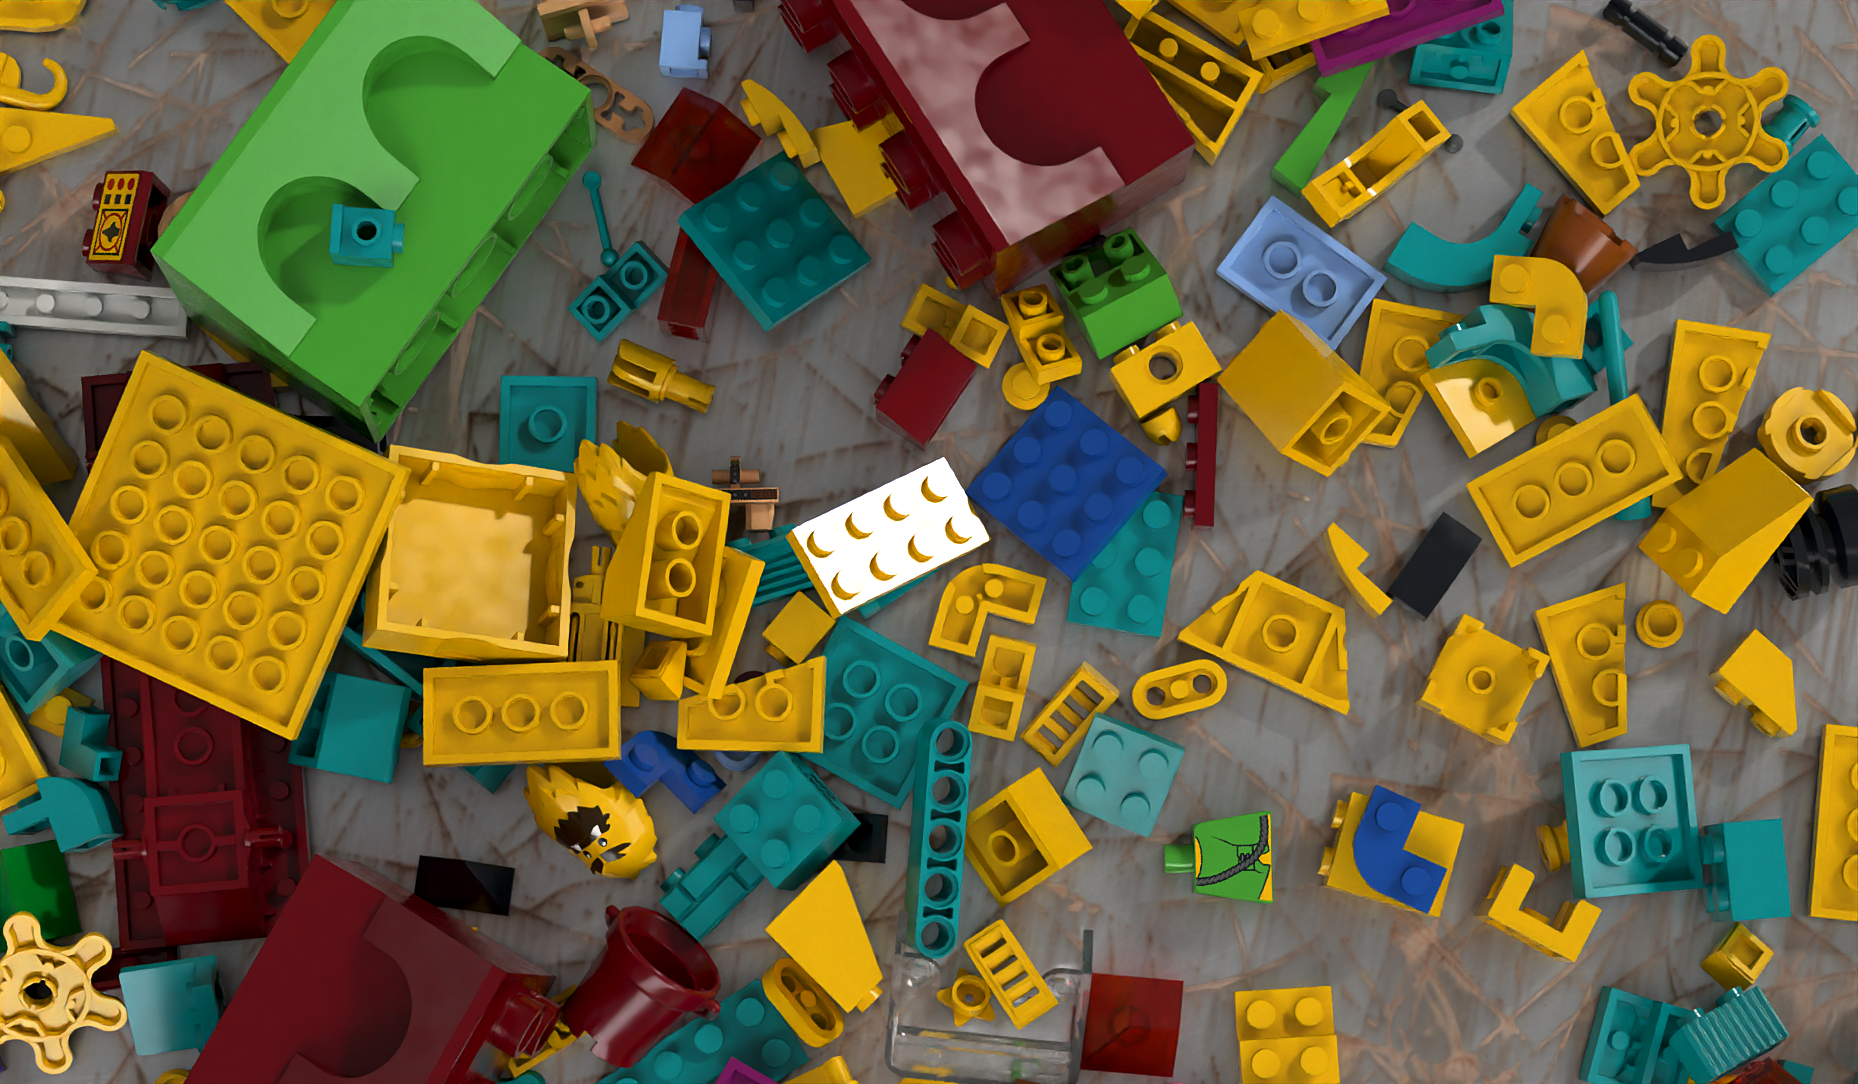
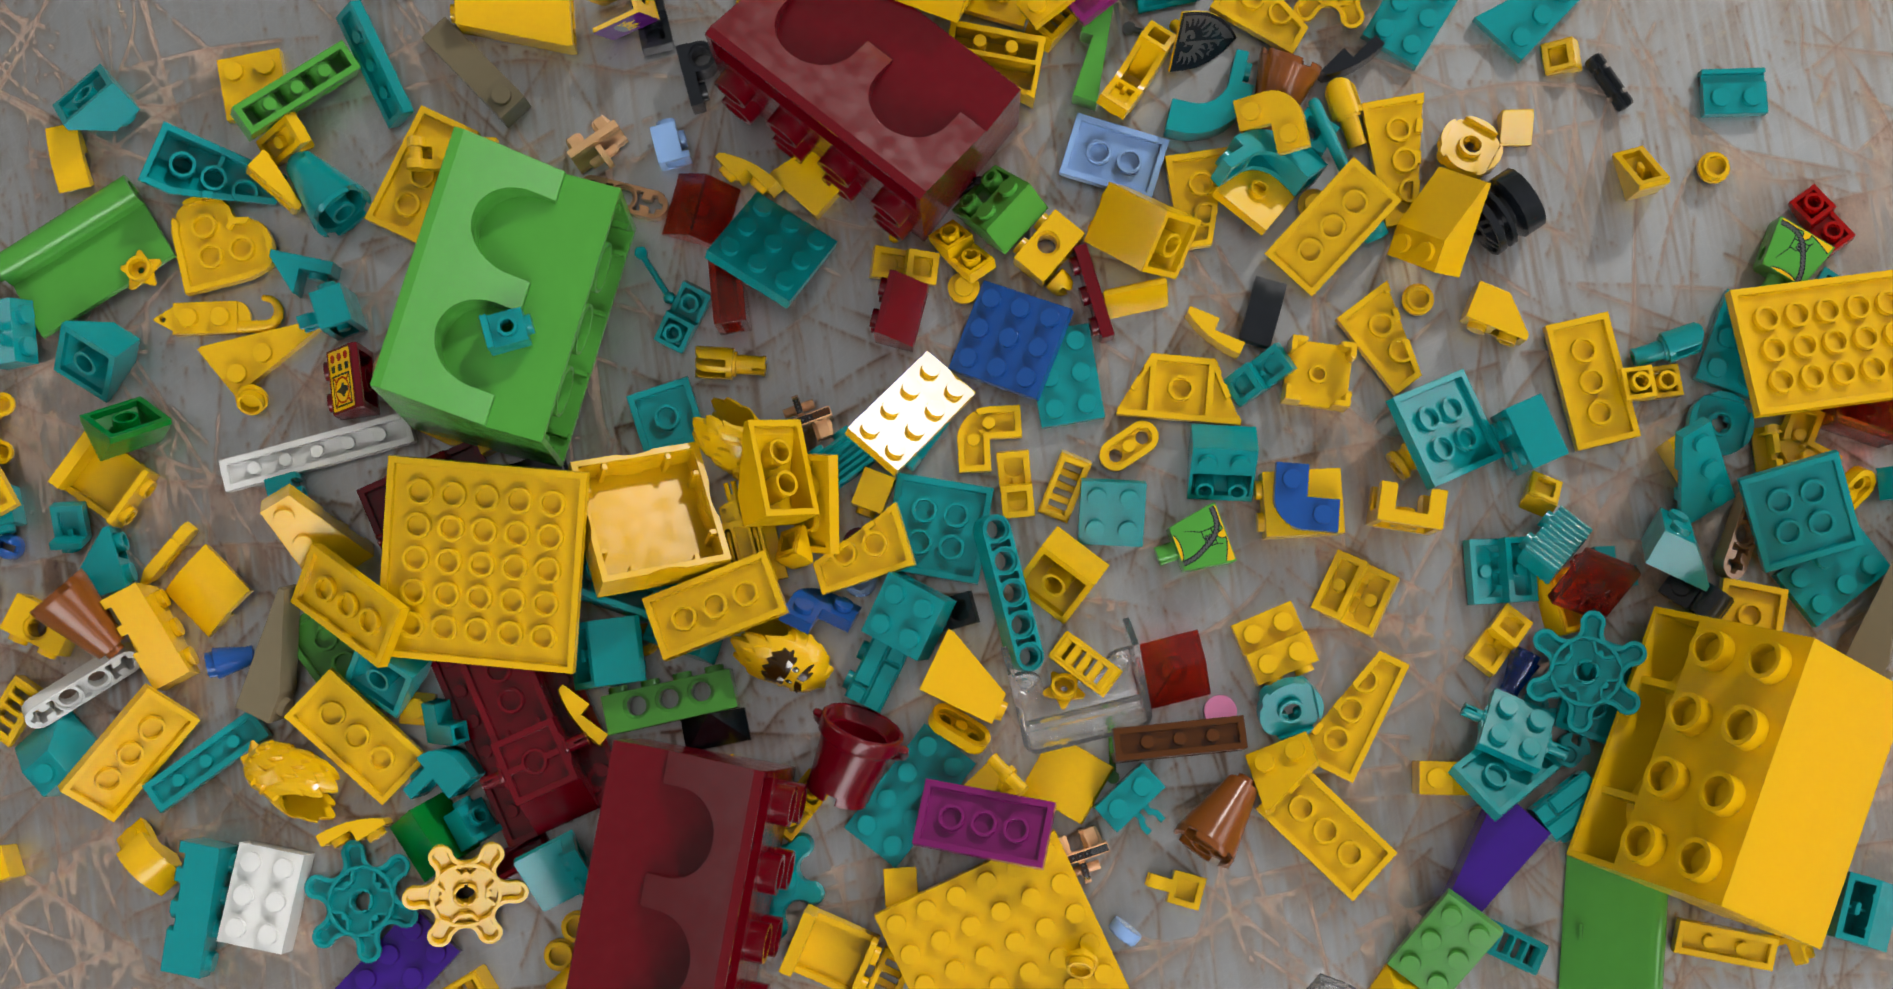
camera: 15 degrees left, 0 degrees up
none -> teal slope [269,249,342,298]
none -> teal brick [296,281,368,341]
none -> teal brick [443,795,503,852]
none -> yellow slope [558,684,608,747]
none -> bright green brick [601,664,740,735]
none -> yellow slope [1102,277,1168,319]
none -> shield [1168,10,1237,72]
none -> teal slope [1187,424,1259,502]
none -> teal slope [1224,342,1298,408]
none -> yellow slope [1311,549,1400,638]
none -> yellow arm [1325,77,1367,150]

